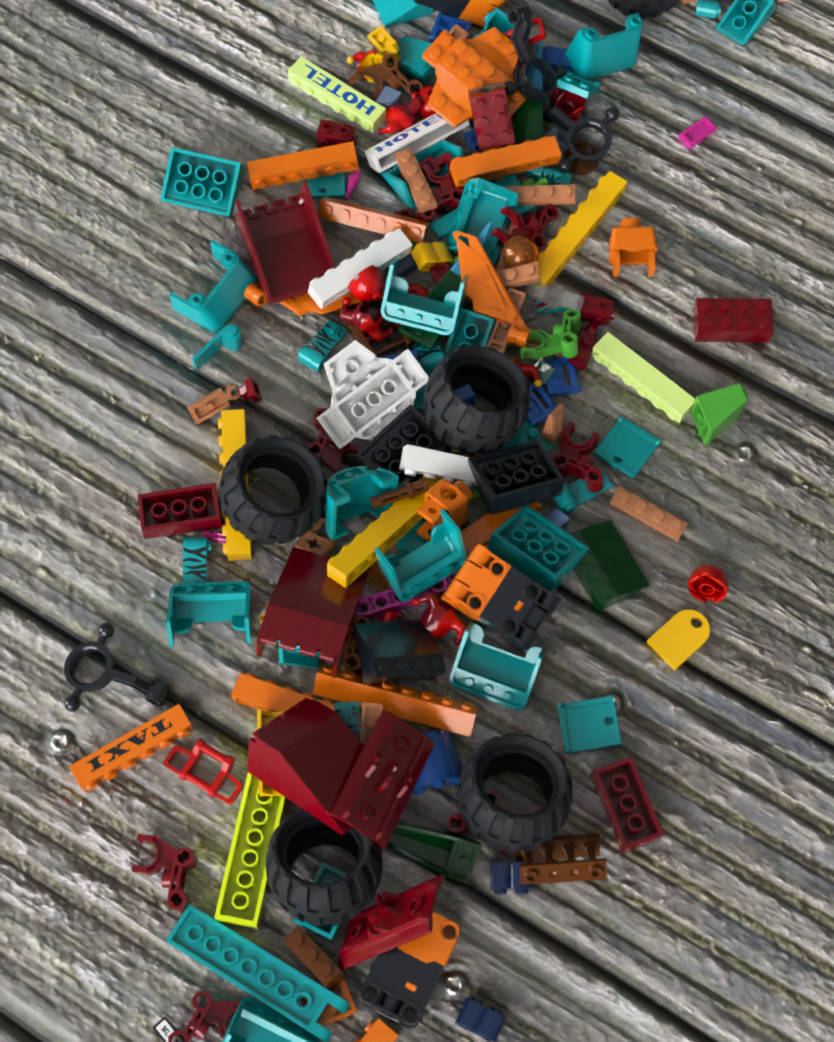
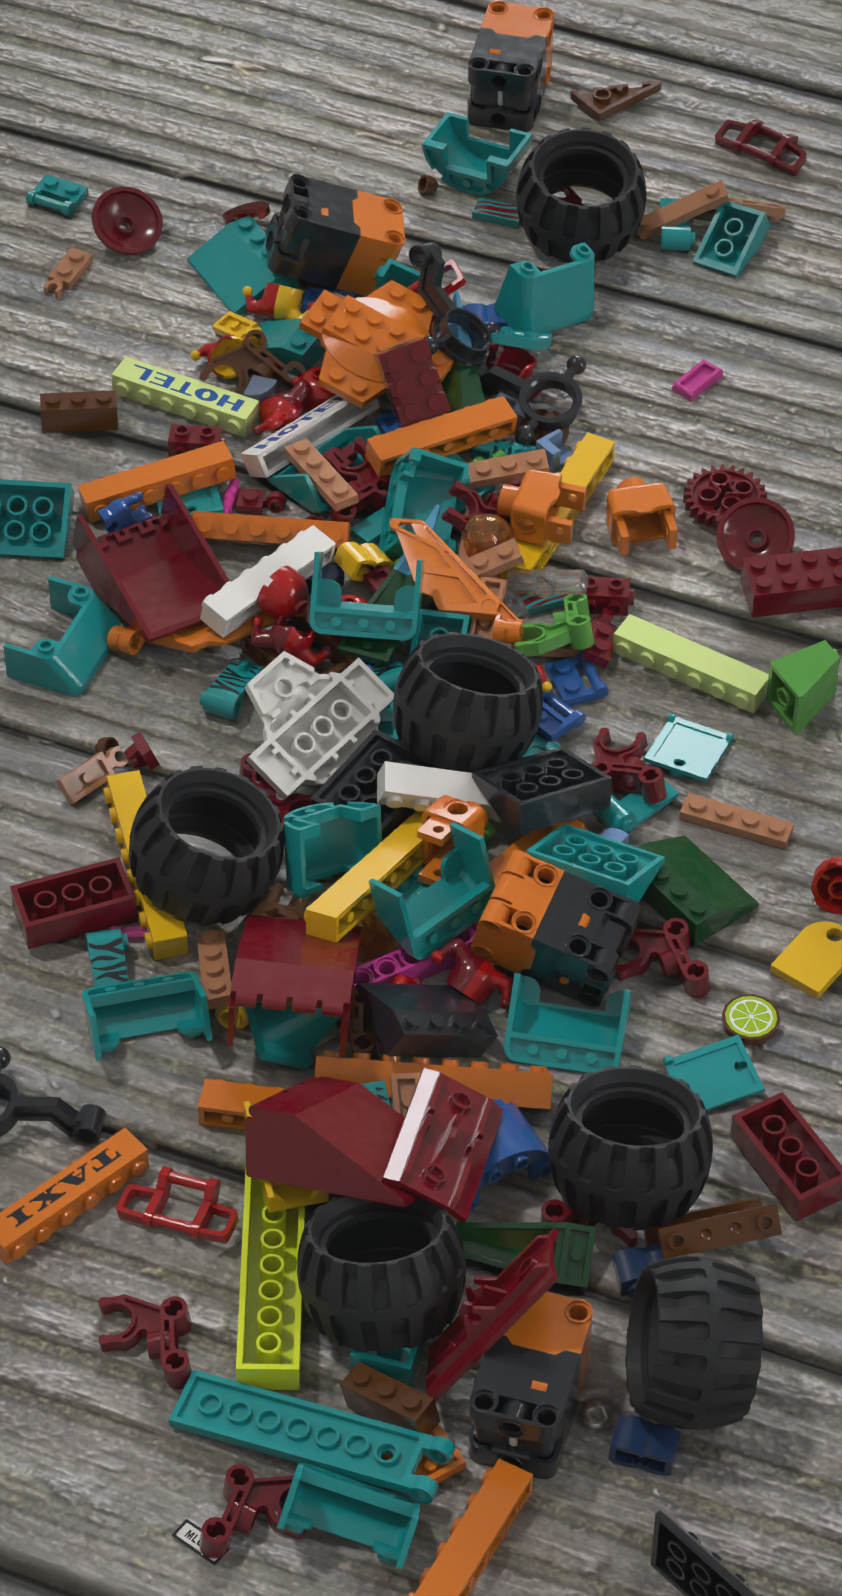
camera: 10 degrees left, 20 degrees down
teal door [192,324,243,371] -> none
reddish brown pin [369,476,429,509] -> none
sand green tile [534,358,555,384] -> none
nougat slope [541,404,564,444] -> none
none -> reddish brown brick [40,390,118,433]
none -> reddish brown hinge [95,737,119,757]
none -> blue animal [97,492,153,536]
none -> nougat plate [196,928,232,1010]
none -> dark red plate [236,488,287,515]
none -> piece [242,282,315,320]
none -> orange piece [497,469,586,547]
none -> medium blue panel [536,429,572,473]
none -> dark red piece [616,918,710,998]
none -> black tyre [625,1256,763,1430]
none -> dark red gear [683,464,767,530]
none -> dark red dish [716,497,795,571]
none -> tile [721,994,780,1046]

